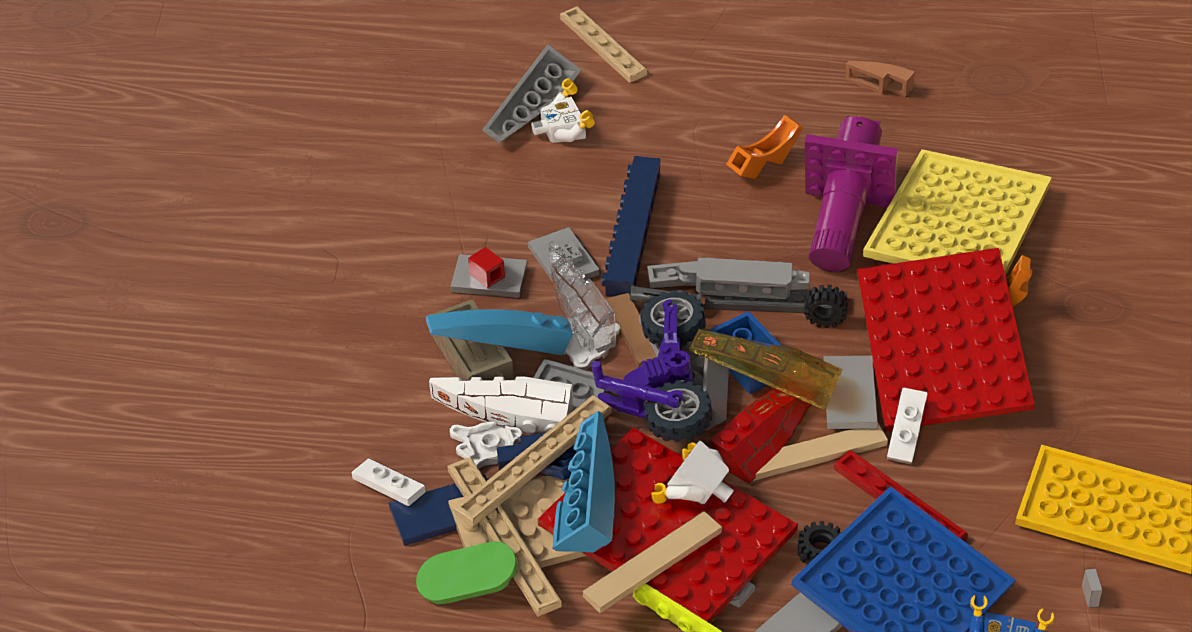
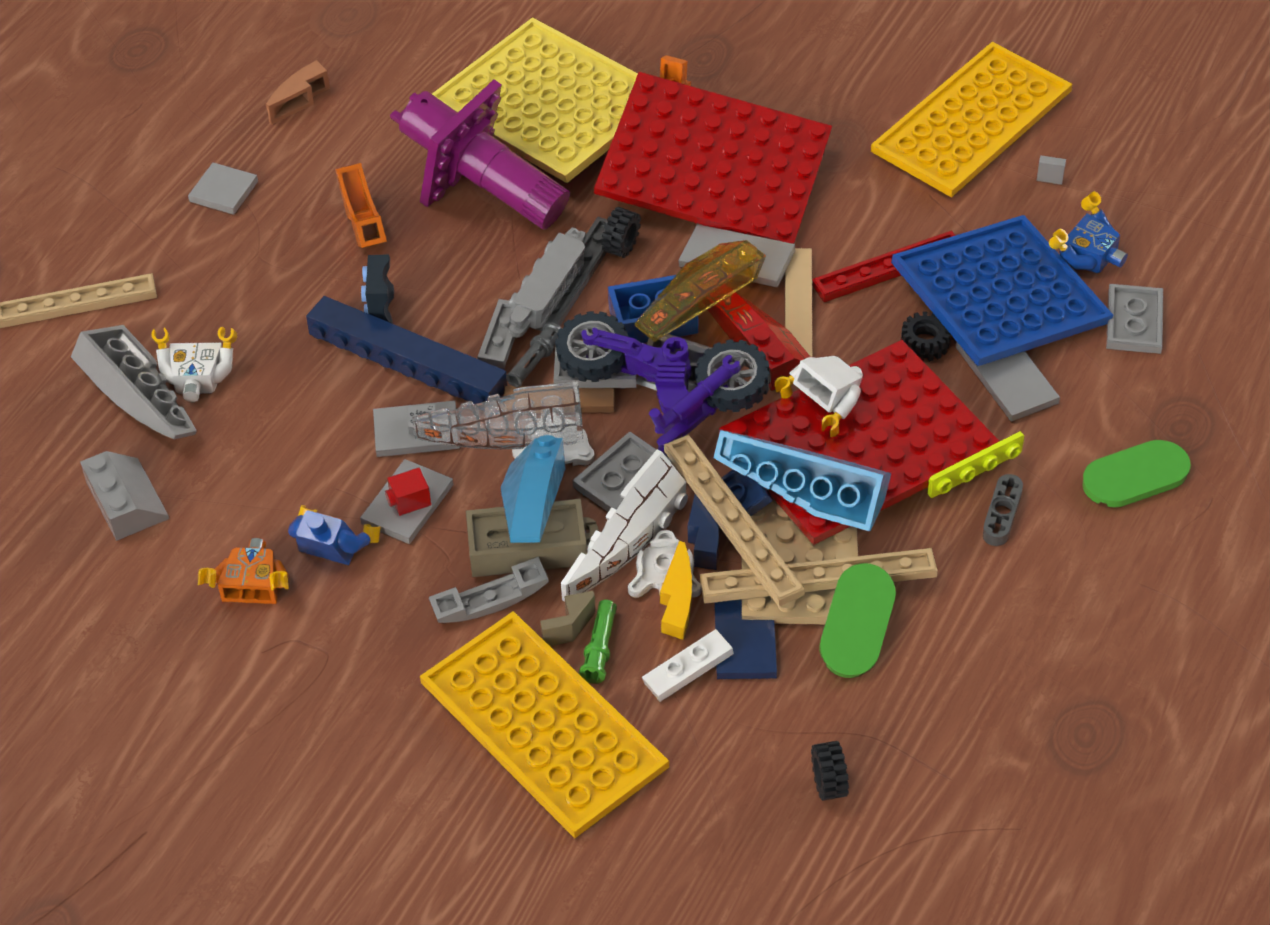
camera: 70 degrees left, 5 degrees up
tan tile [583,511,722,613] -> none
white plate [887,388,927,465] -> none
none -> light grey slope [80,451,169,541]
none -> light grey tile [188,163,258,215]
none -> orange torso [198,538,290,604]
none -> blue torso [288,505,381,565]
none -> black brick [361,254,394,324]
none -> yellow plate [420,611,669,838]
none -> light grey slope [429,557,549,623]
none -> dark tan slope [540,591,595,646]
none -> bright green pin [579,600,617,684]
none -> yellow slope [660,541,692,640]
none -> black tyre [811,741,849,801]

